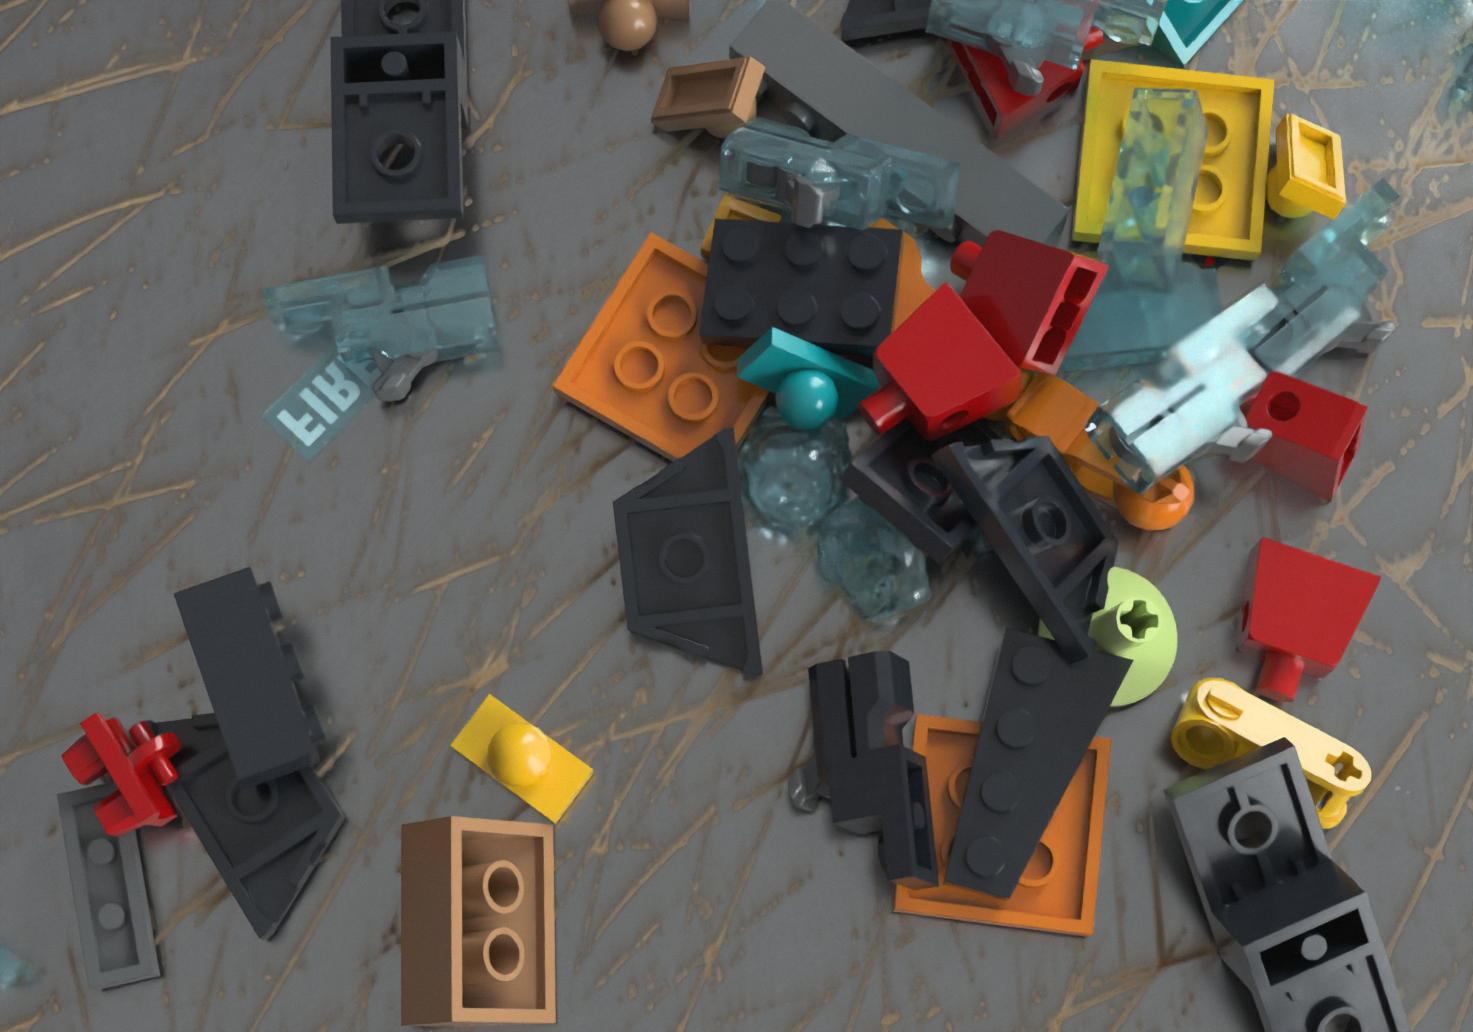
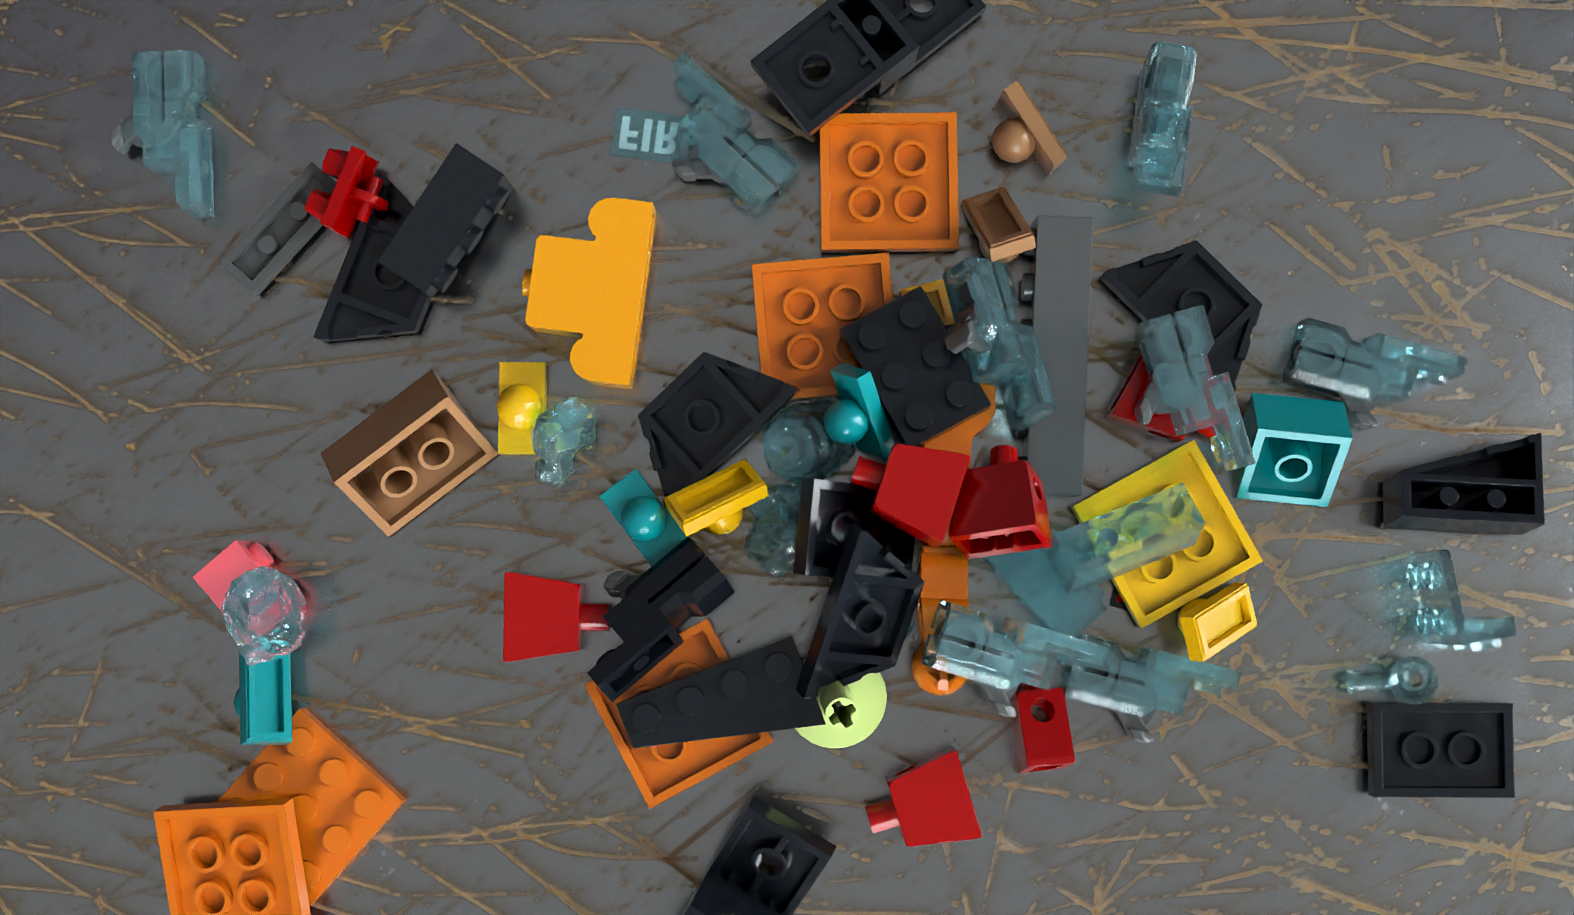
camera: 55 degrees right, 10 degrees up
yellow piece [1171,678,1371,829] -> none
none -> red torso [503,572,611,662]
none -> light orange brick [522,198,656,390]
none -> clear light blue hair [531,396,598,484]
none -> teal tile [599,469,687,567]
none -> yellow tile [664,459,769,537]
none -> orange plate [820,112,959,253]

